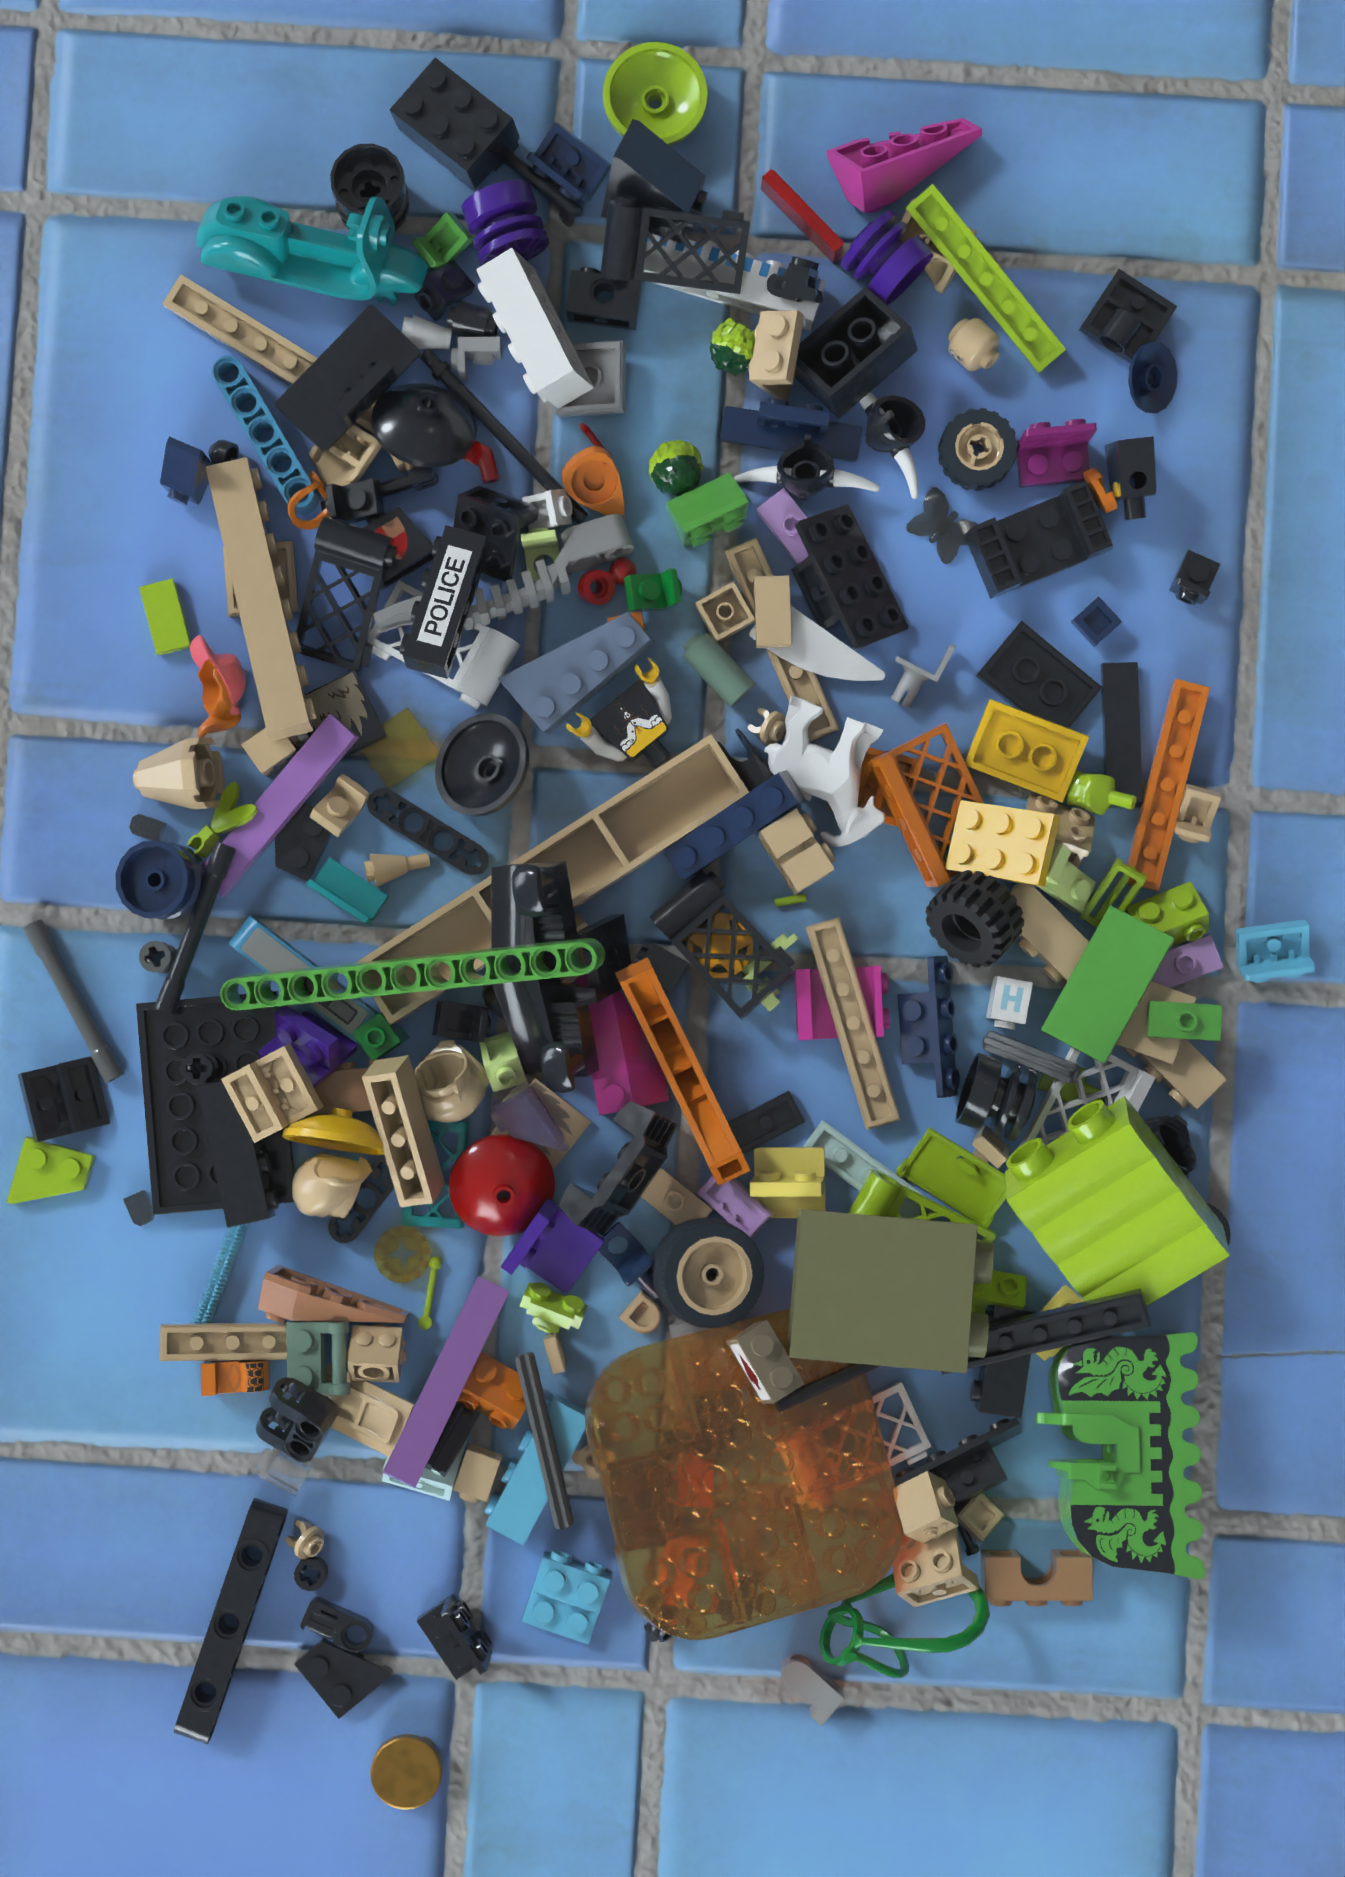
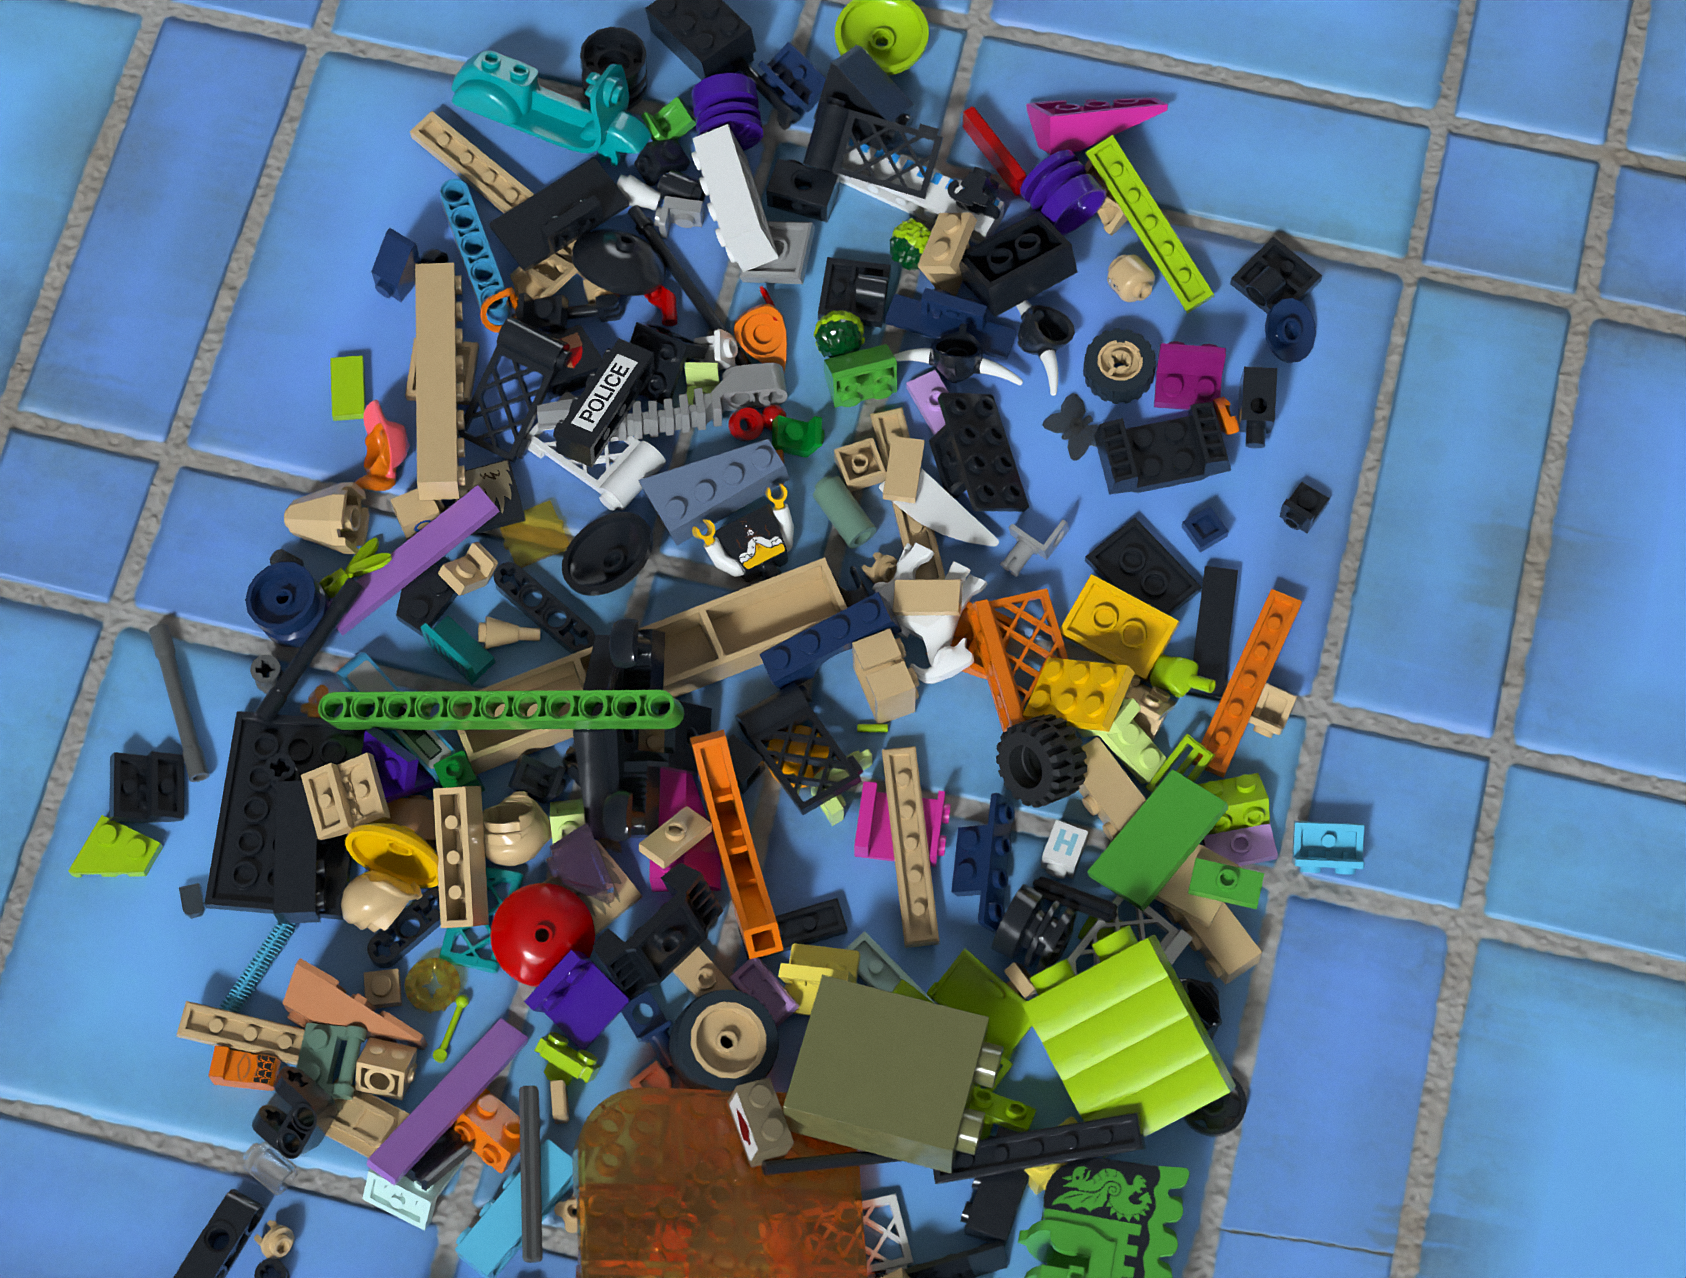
camera: 10 degrees right, 20 degrees down
tan brick [453,1443,503,1503] -> none
none -> clear orange plate [301,685,329,718]
none -> tan plate [363,969,402,1009]
none -> tan plate [639,806,712,869]
none -> black plate [818,257,891,328]
none -> tan tile [892,579,963,616]

